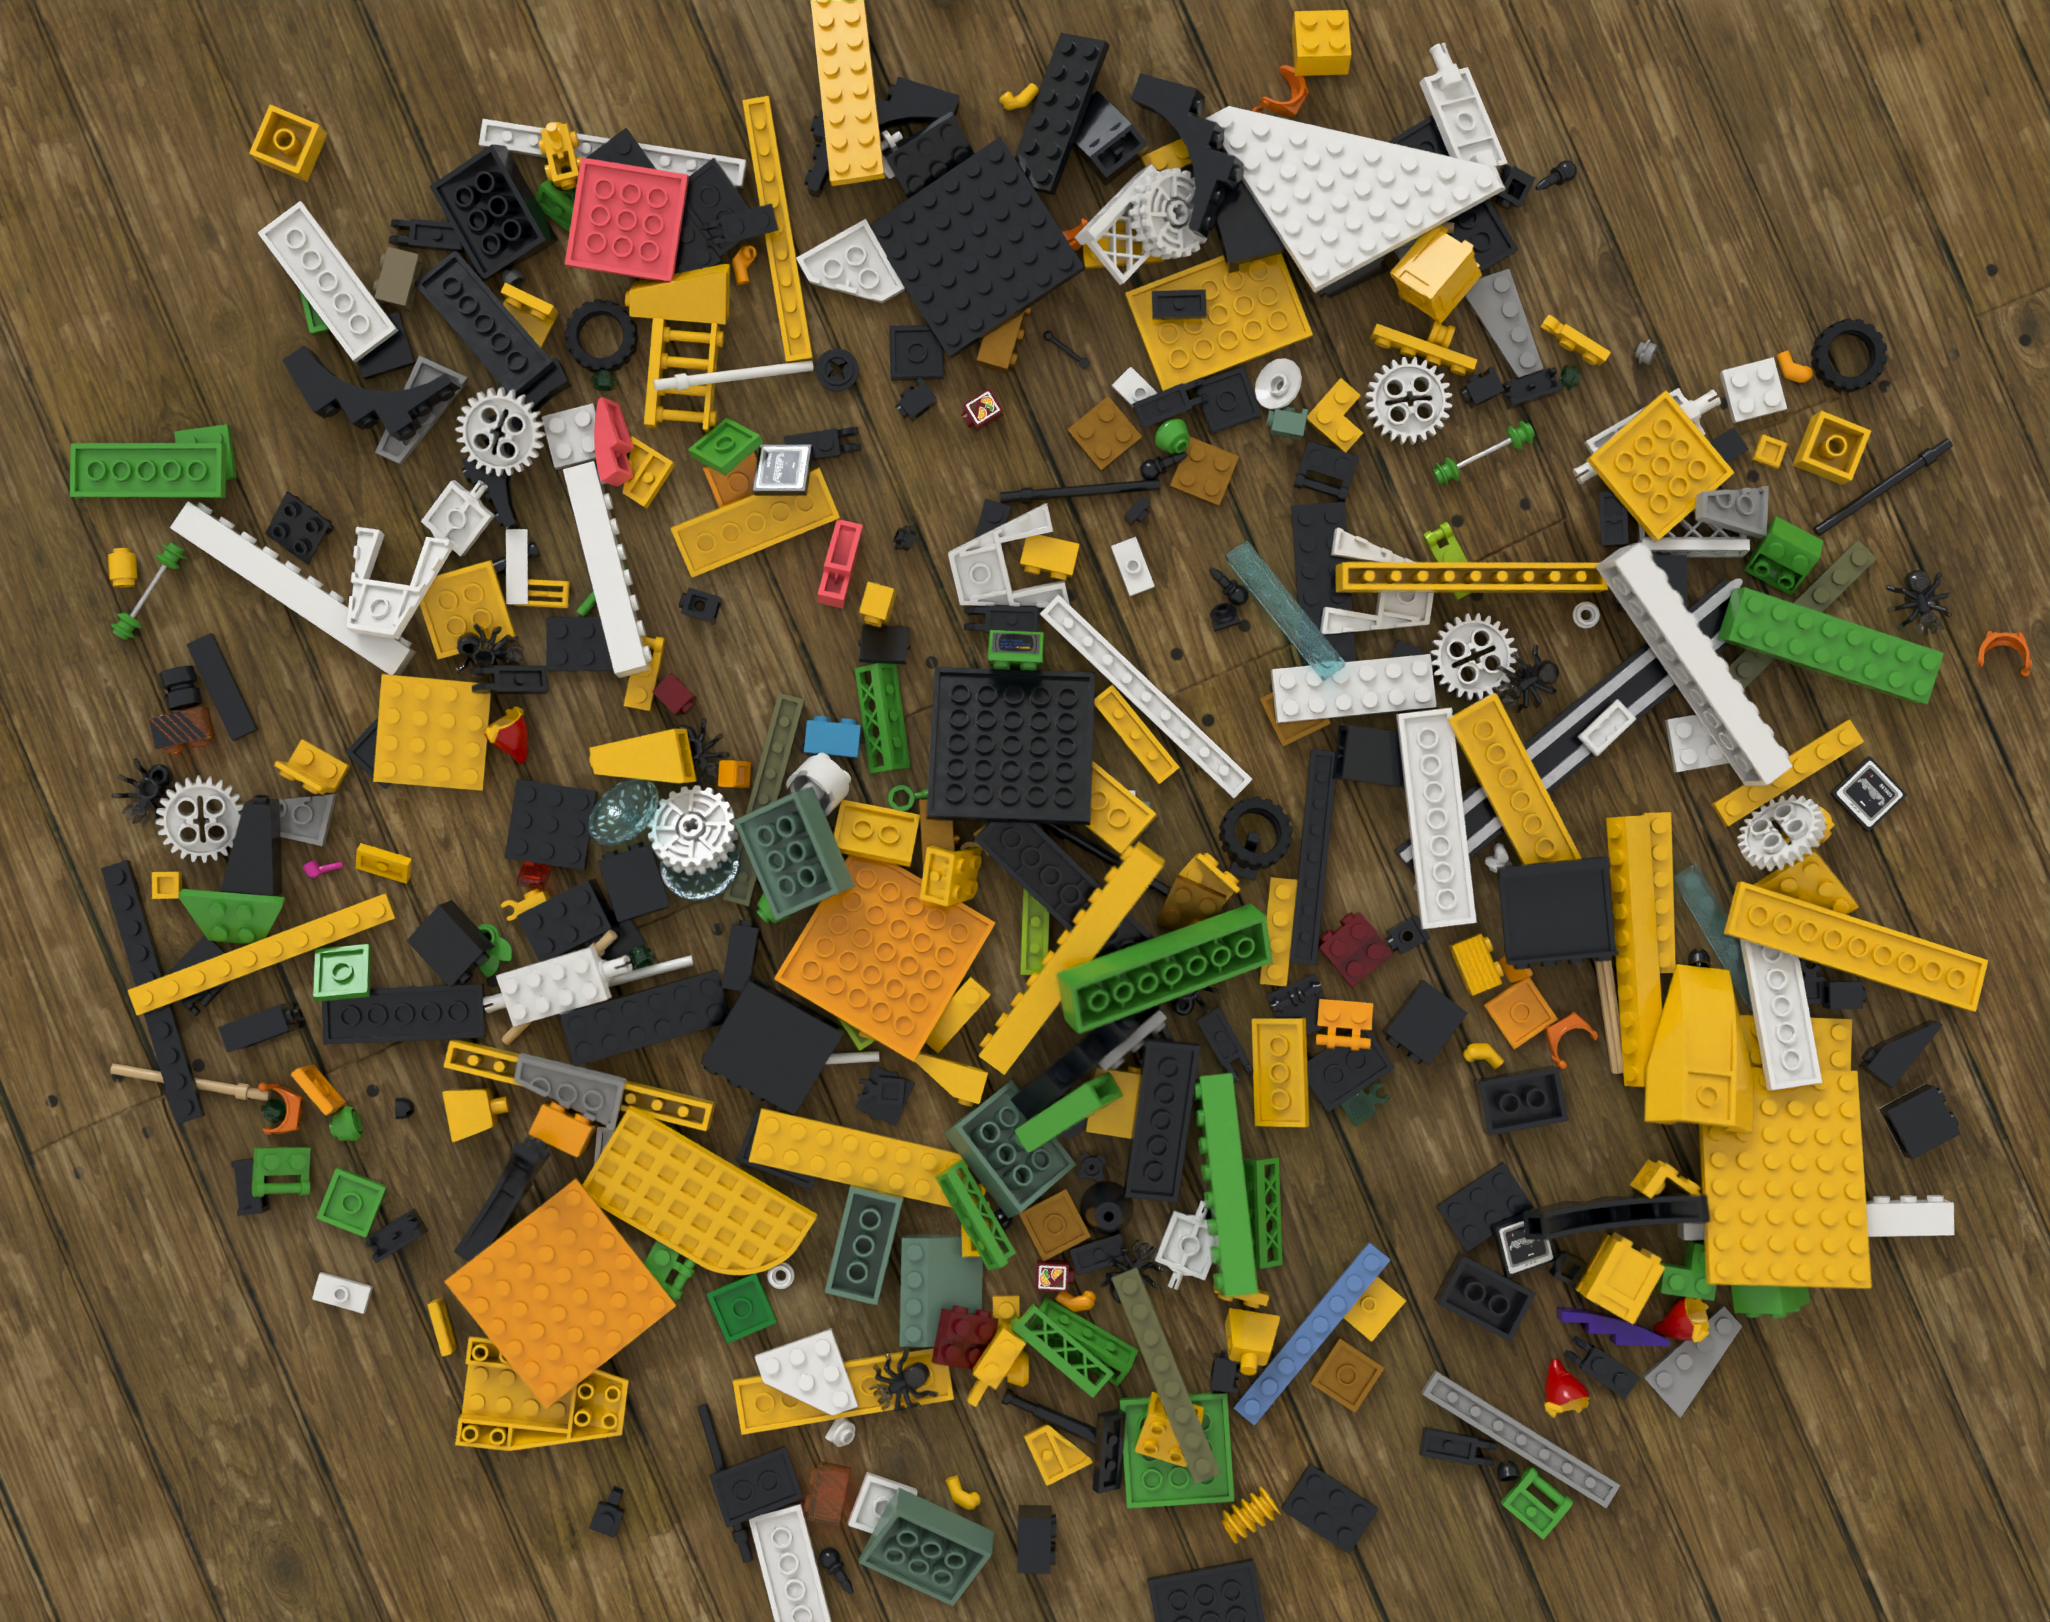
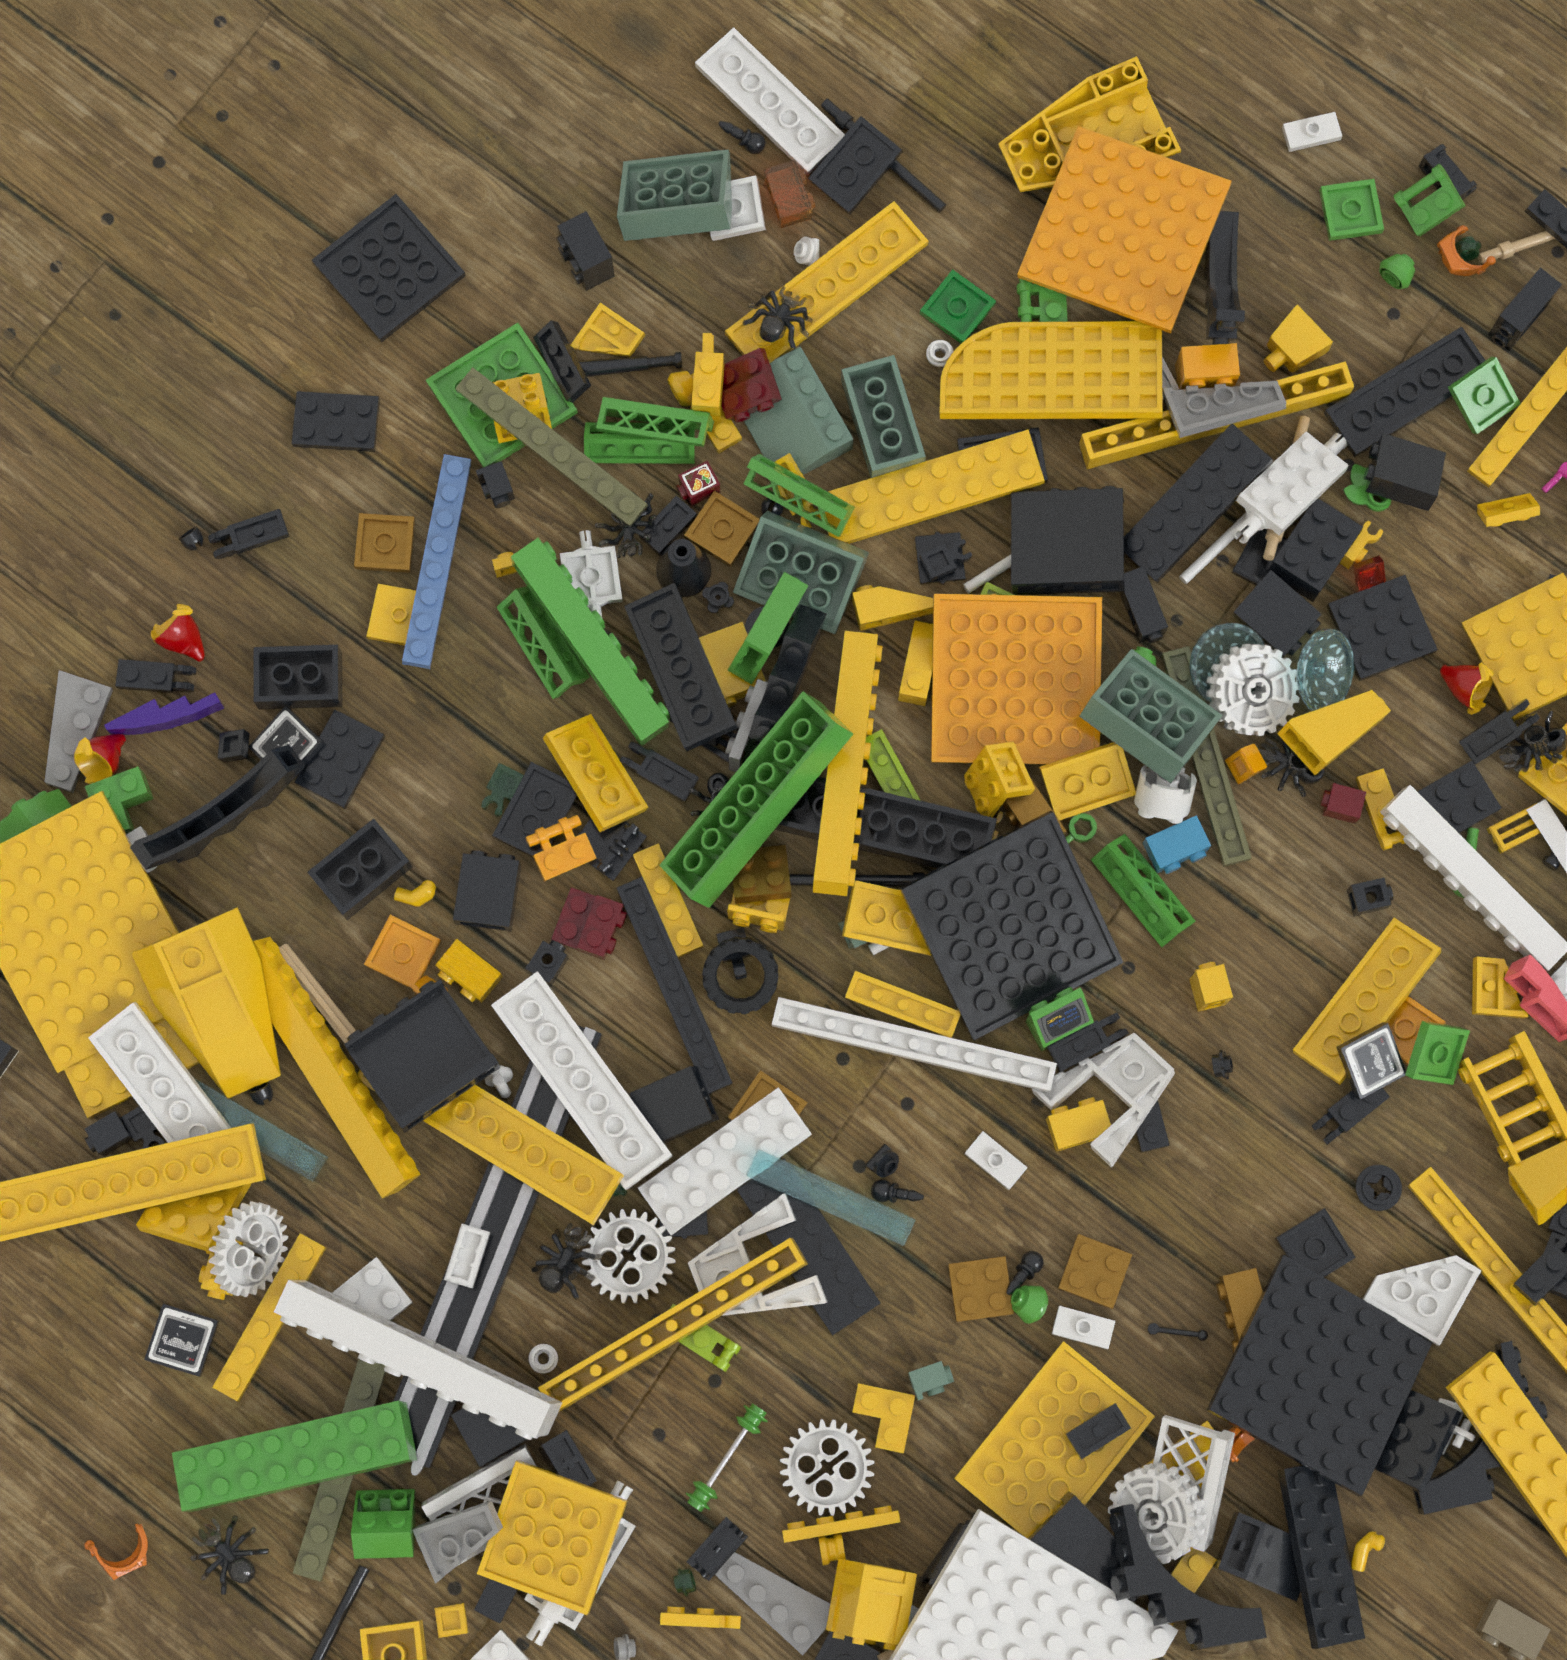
camera: 145 degrees right, 10 degrees down
light orange plate [290,1064,347,1116] -> none
black hinge [365,1208,429,1263] -> none
black hinge [395,1098,415,1119] -> none
yellow tile [427,1298,457,1357] -> none
black plate [589,1486,625,1538] -> none
clear green plate [628,945,653,969] -> none
white bar [653,360,813,391] -> none
light orange arm [732,245,757,285] -> none
white plate [755,1328,859,1416] -> none
coral slope [818,519,863,609] -> none
black piece [858,625,910,665] -> none
black brick [895,377,938,422] -> none
yellow arm [945,1475,981,1510] -> none
dark red brick [961,388,1004,432] -> none
black bar [1000,479,1160,504] -> none
light orange arm [1055,1290,1096,1312] -> none
black plate [1124,496,1151,525] -> none
black hinge [1132,378,1211,429] -> none
black tile [1194,366,1261,435] -> none
yellow piece [1221,1487,1281,1544] -> none
yellow torso [1225,1308,1280,1375] -> none
white dish [1255,358,1302,410] -> none
black plate [1293,440,1359,502] -> none
light grey plate [1421,1370,1620,1509] -> none
black brick [1459,366,1504,409] -> none
bright green plate [1500,1466,1573,1540] -> none
orange helmet [1546,1011,1599,1070] -> none
yellow container [1575,1232,1665,1325] -> none
yellow bracket [1630,1159,1701,1198] -> none
yellow plate [1642,812,1676,973] -> none
black slope [1859,1020,1942,1088] -> none

